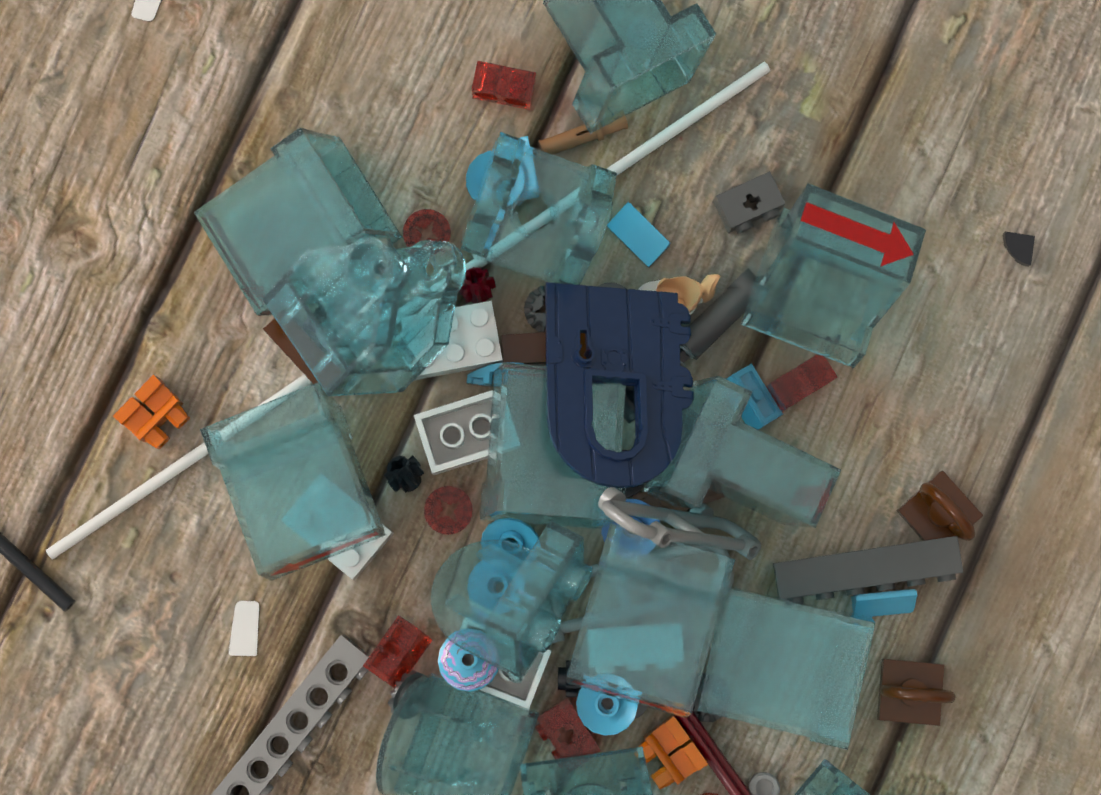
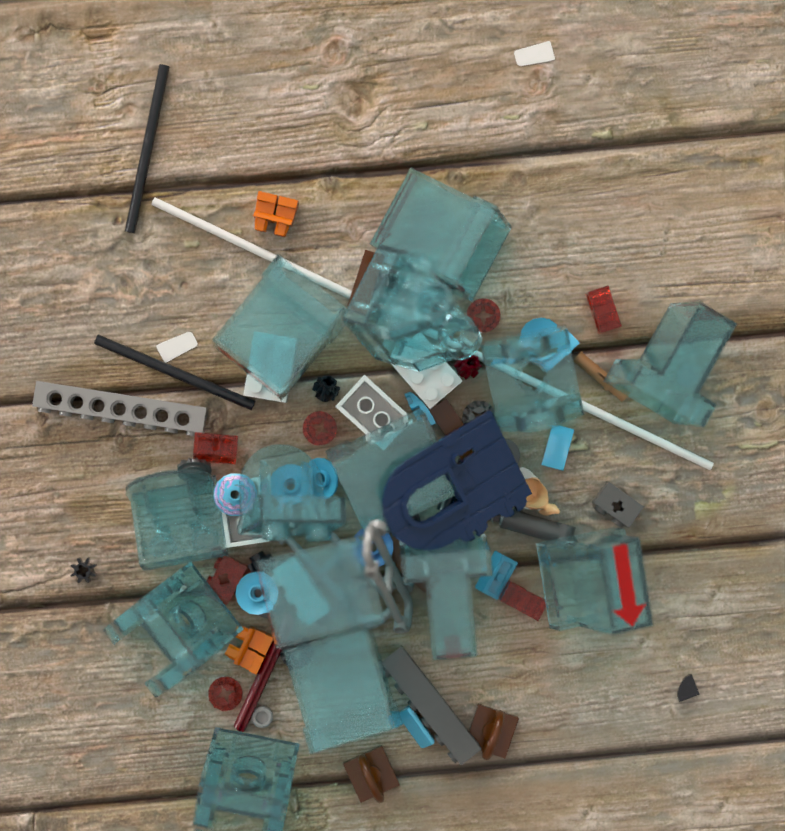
camera: 70 degrees right, 5 degrees up
none -> black piece [94,334,256,411]

